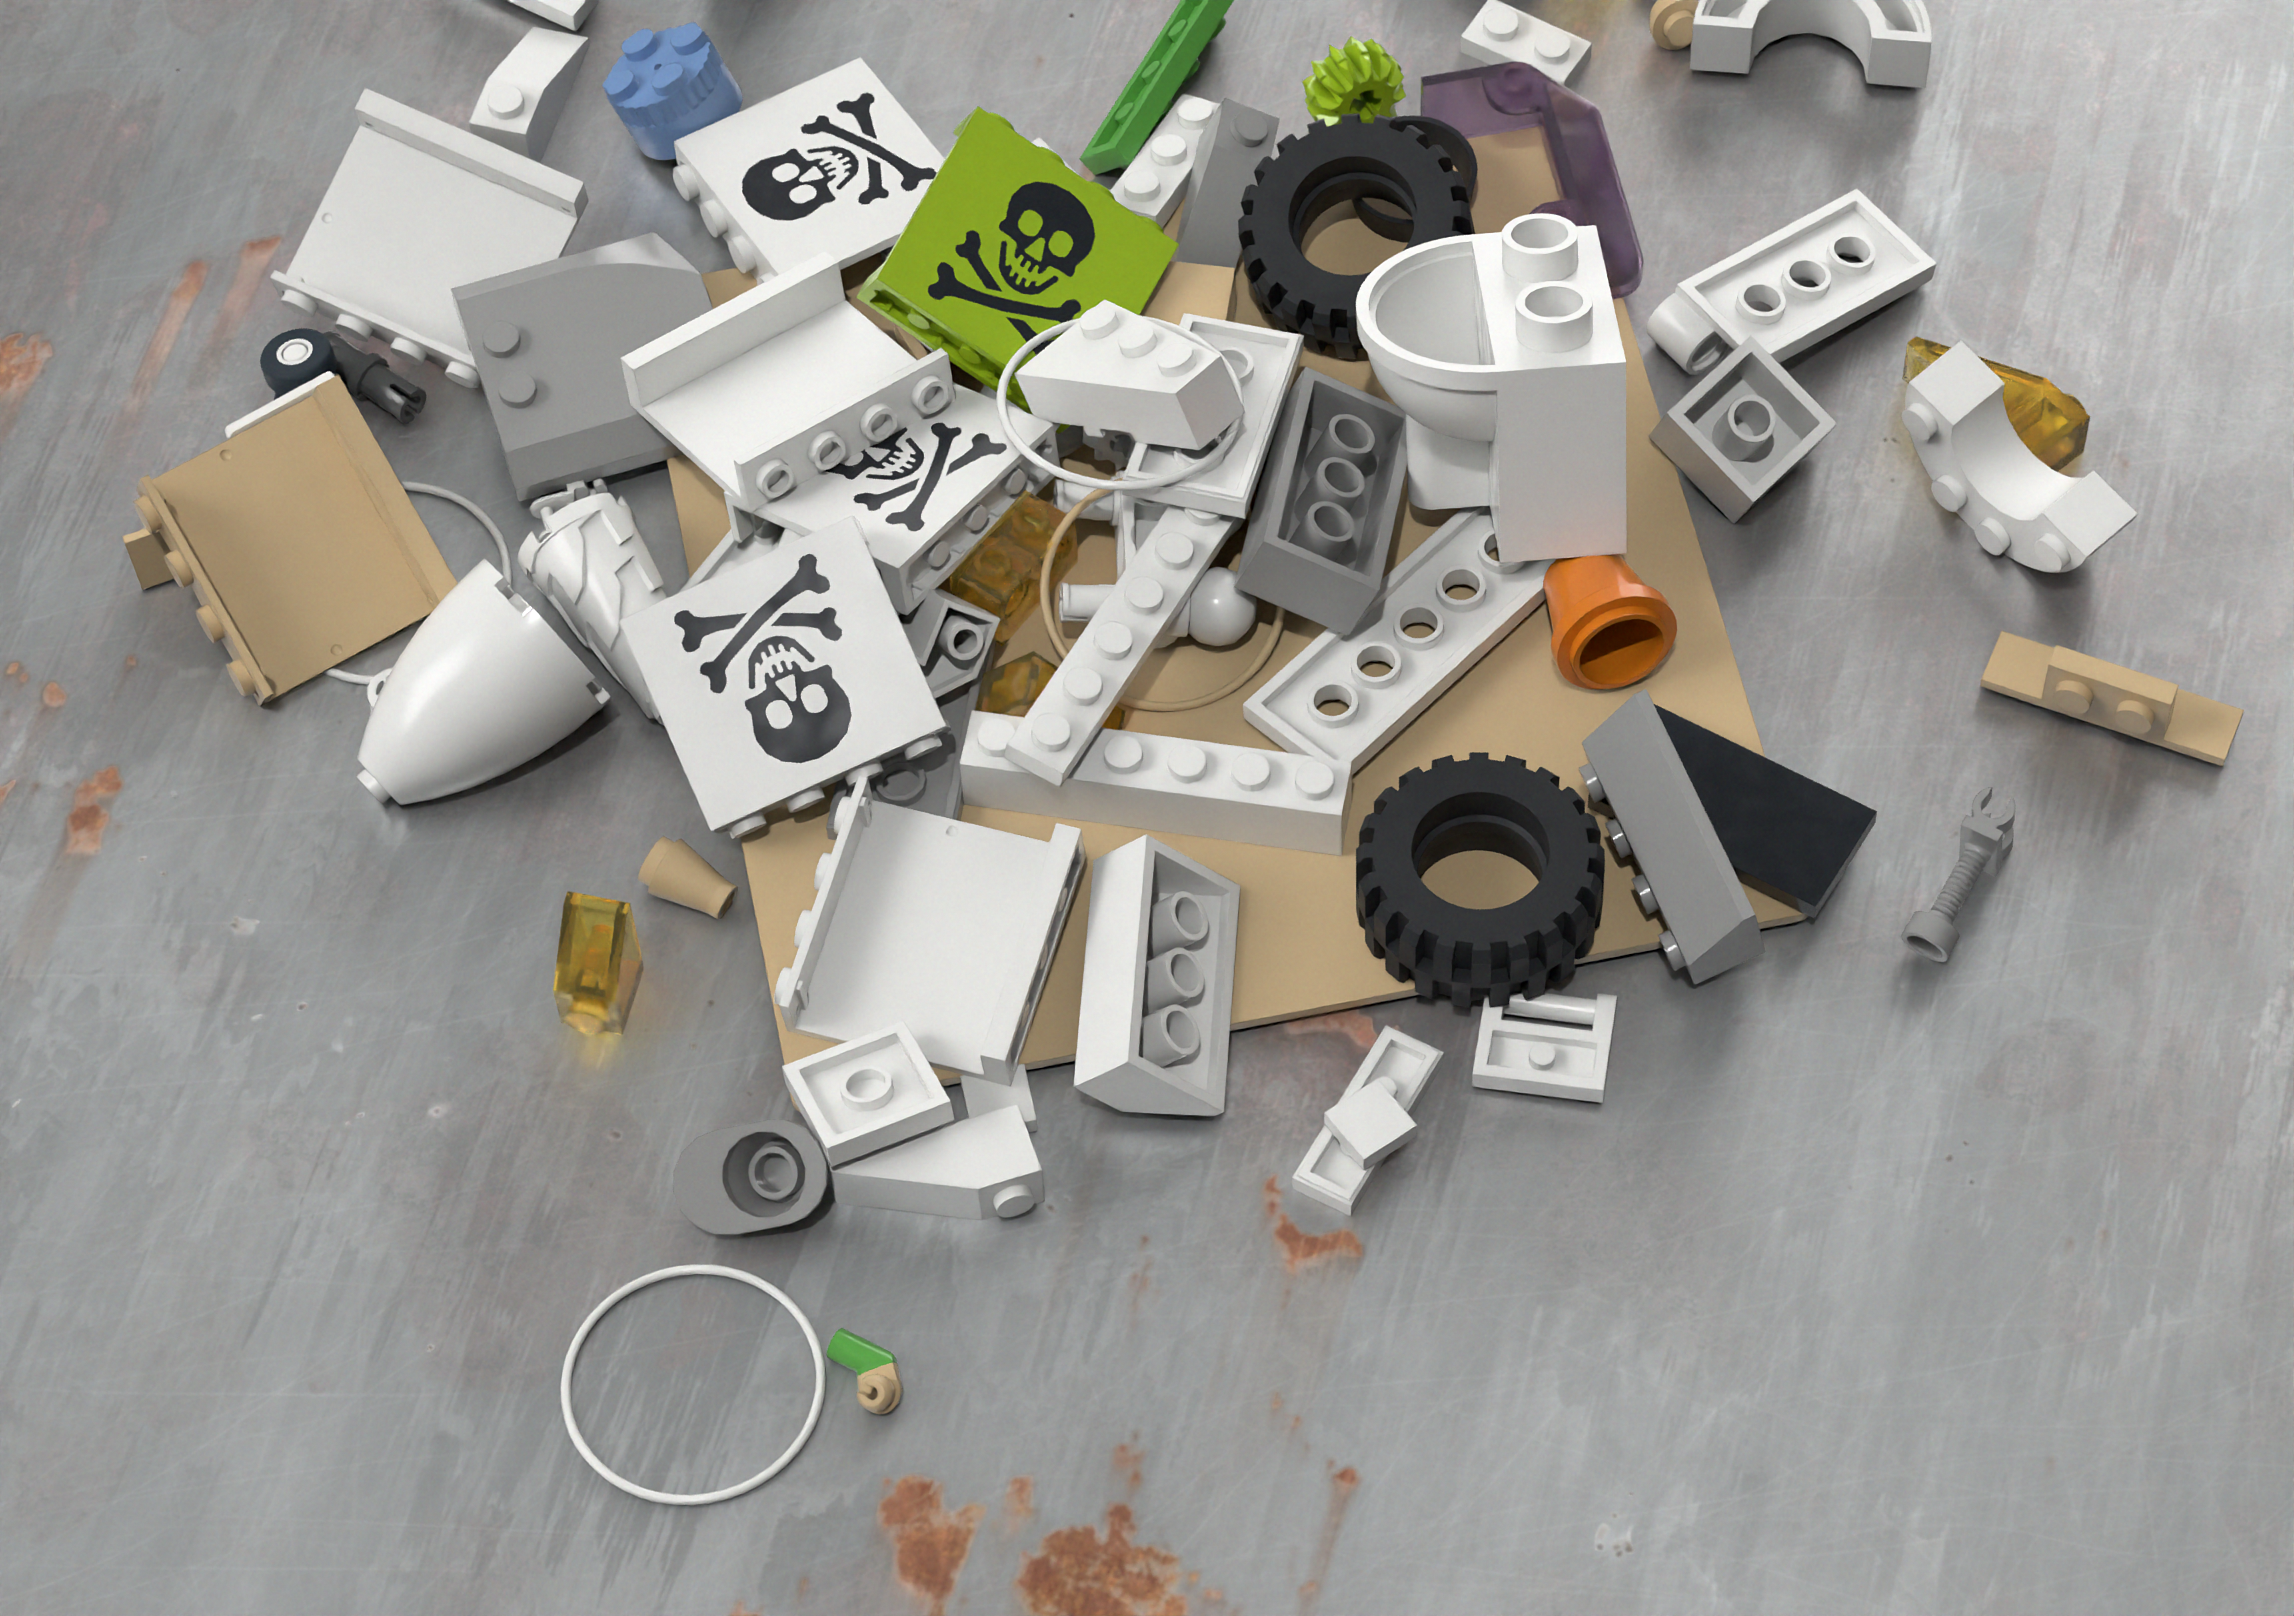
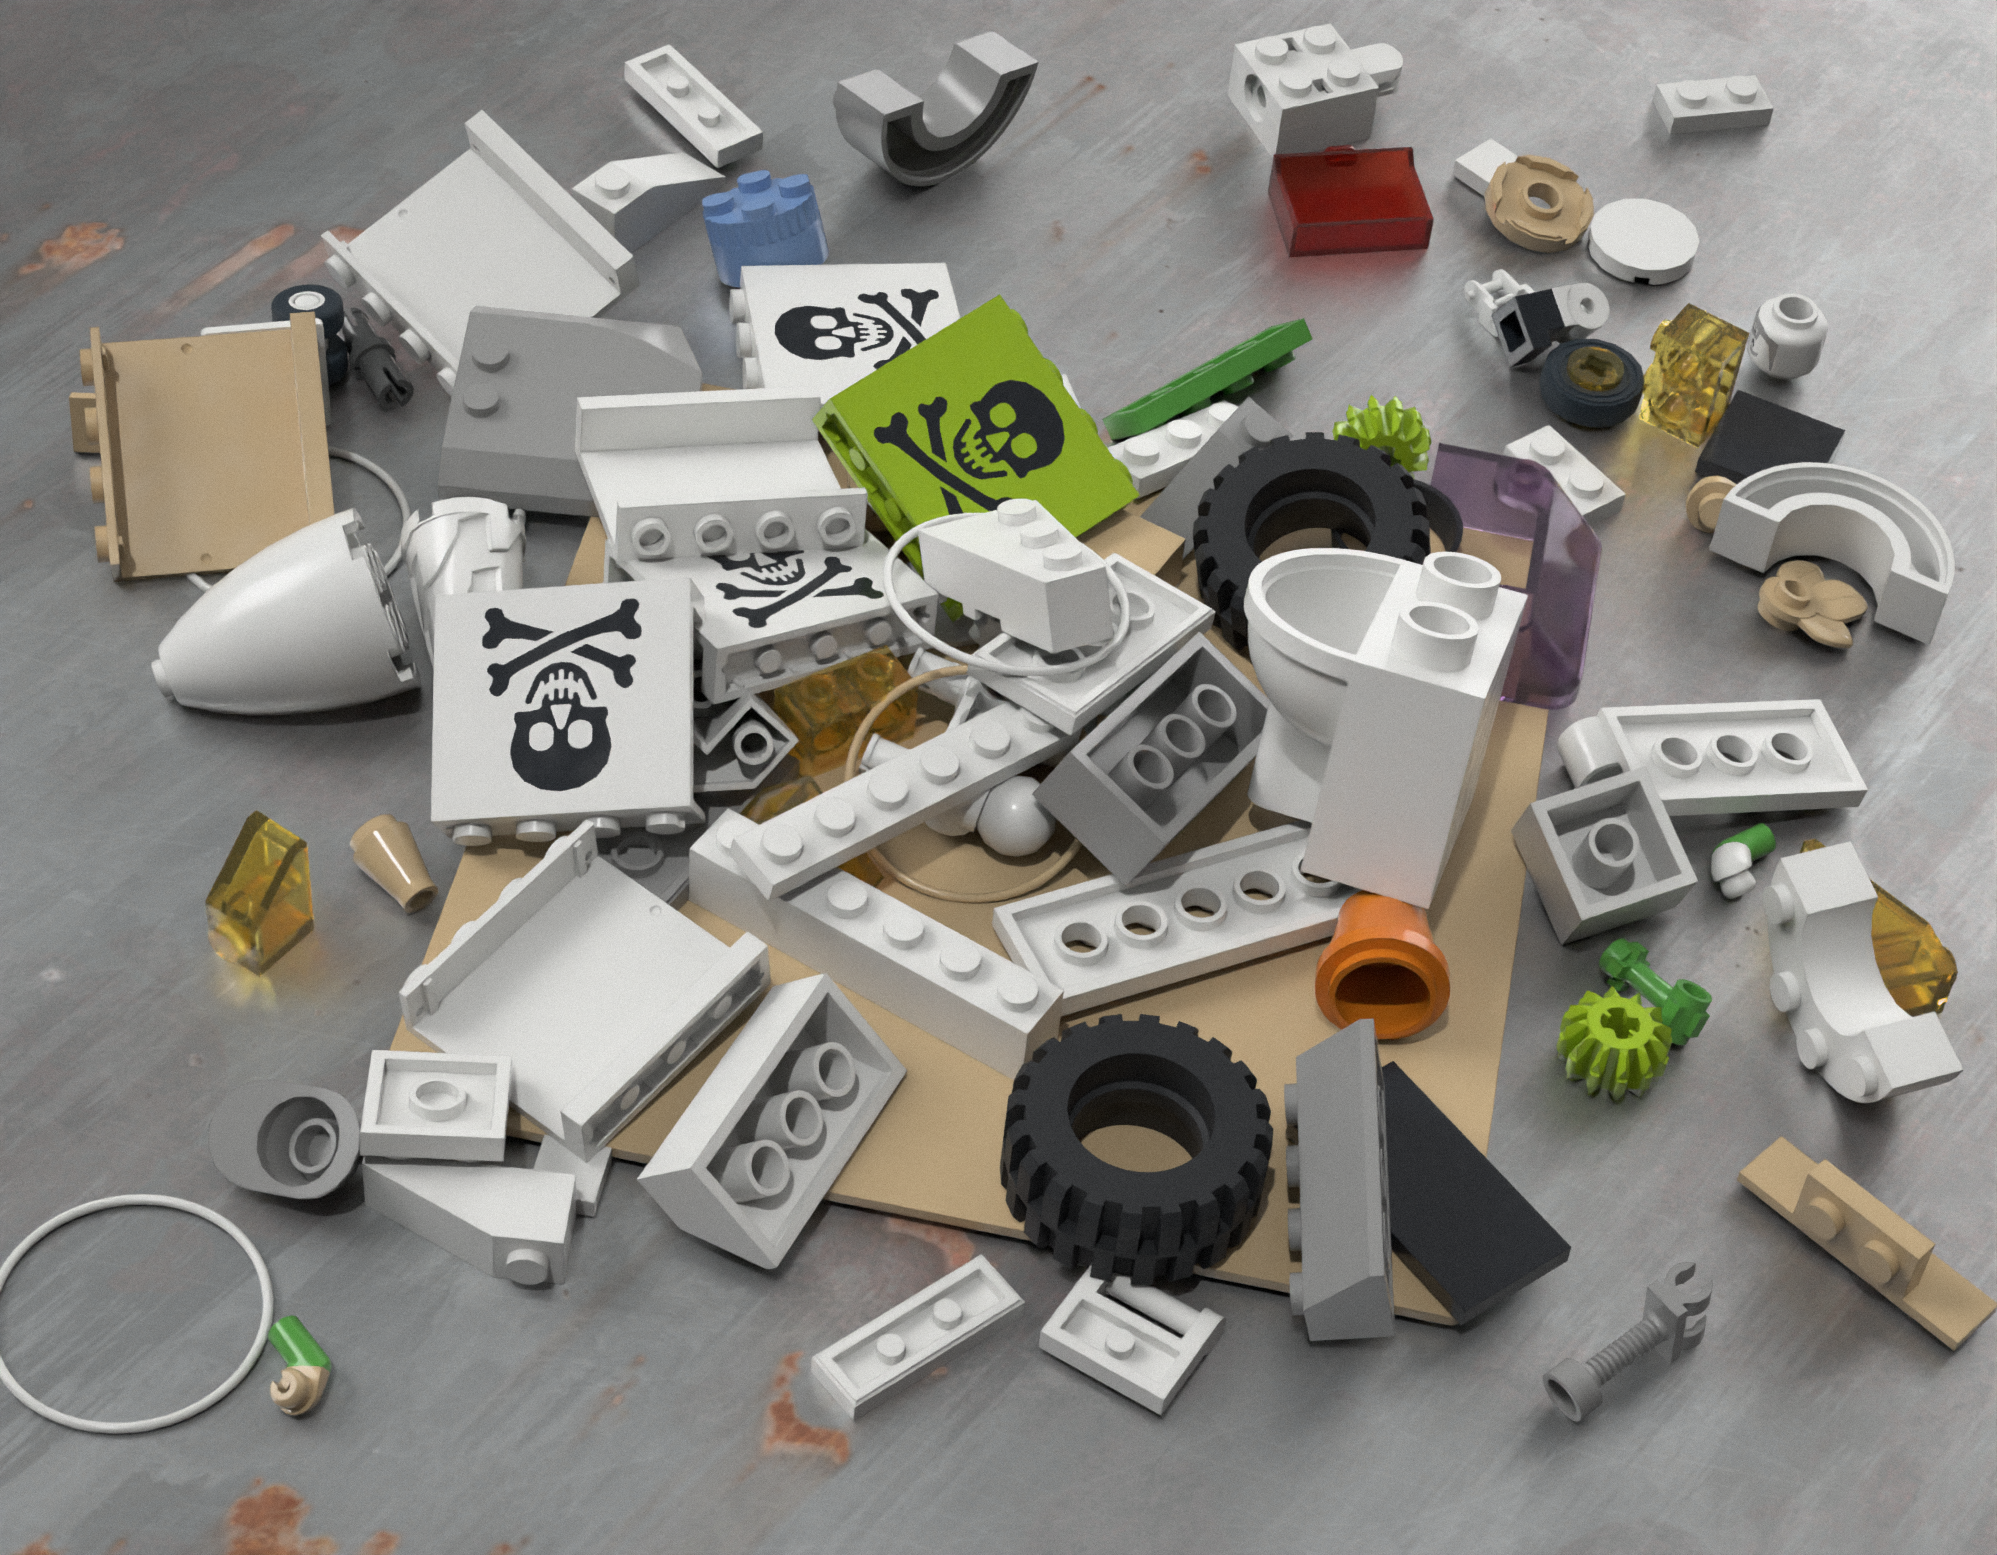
camera: 15 degrees right, 10 degrees down
white tile [1324,1078,1417,1171] -> none
none -> lime gear [1556,985,1672,1102]
none -> bright green bar [1599,938,1712,1045]
none -> white arm [1711,823,1776,899]
none -> tan plate [1758,560,1868,648]

